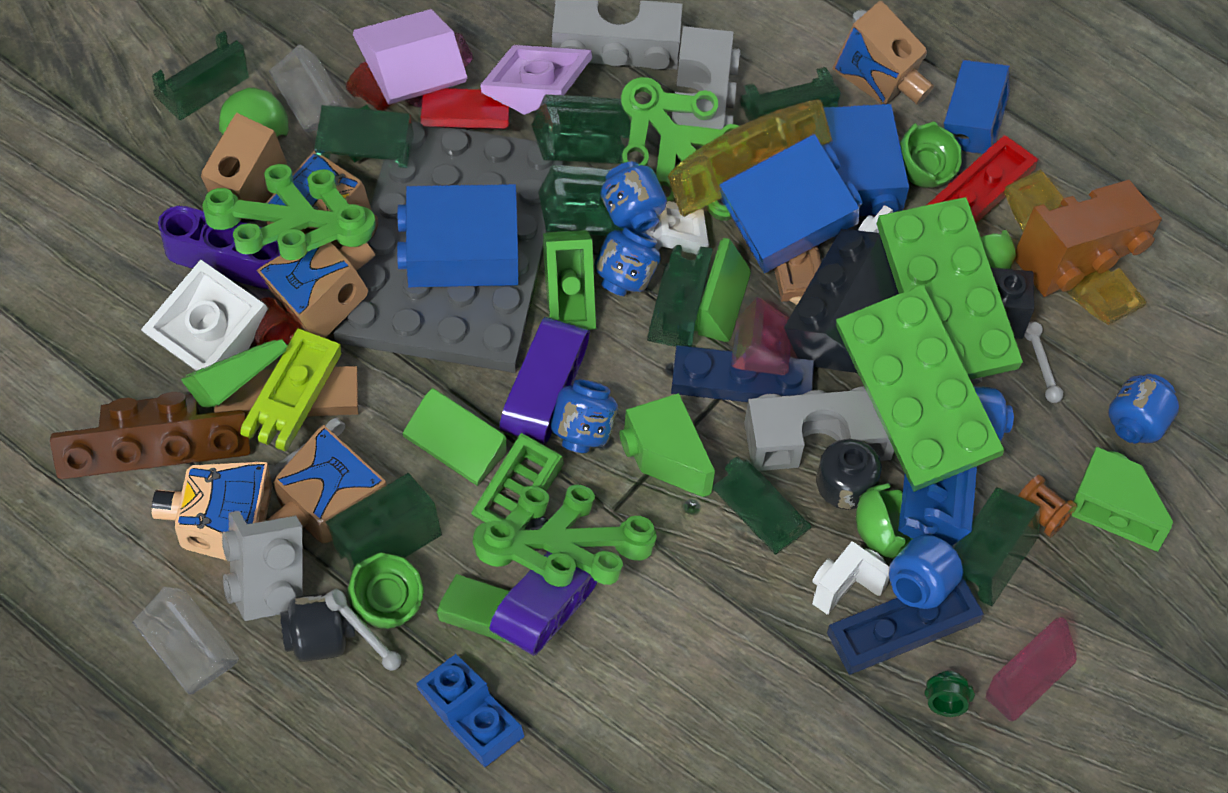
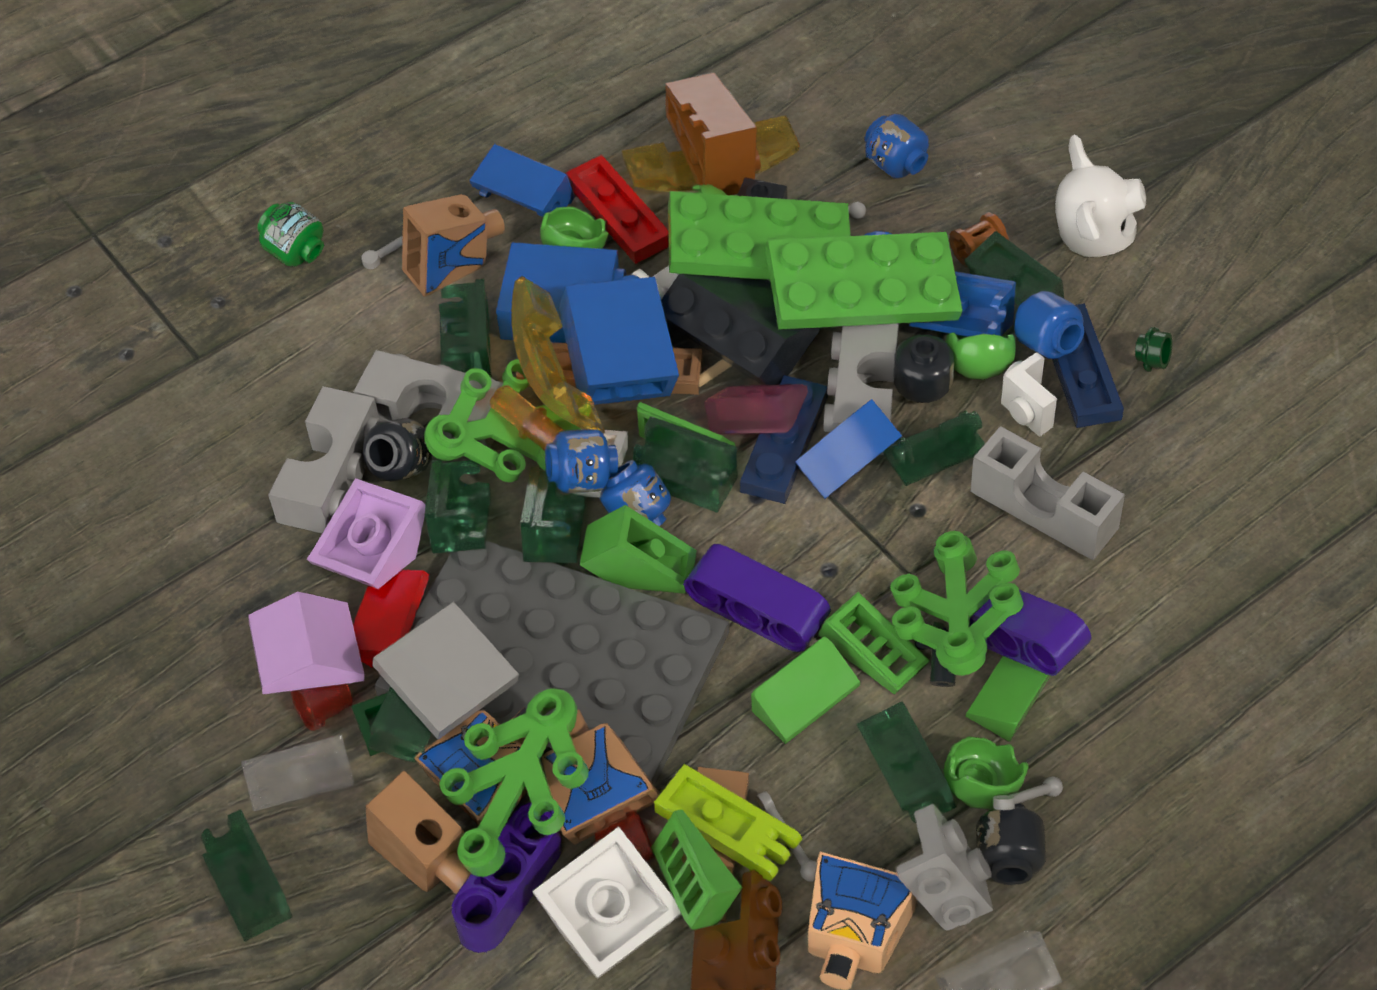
camera: 70 degrees left, 5 degrees down
bright green hair [219,87,289,137] -> none
torso [267,425,389,543] -> none
blue brick [397,184,518,287] -> none
blue slope [416,654,524,767] -> none
blue head [550,379,618,453] -> none
bright green slope [619,393,715,497] -> none
clear pink slope [986,616,1077,722] -> none
bright green slope [1072,447,1173,552] -> none
none -> black head [362,418,432,482]
none -> light grey tile [372,602,519,740]
none -> clear orange axle [489,385,564,451]
none -> slope [795,399,902,500]
none -> light grey arch [970,426,1125,560]
none -> white piece [1055,135,1146,257]

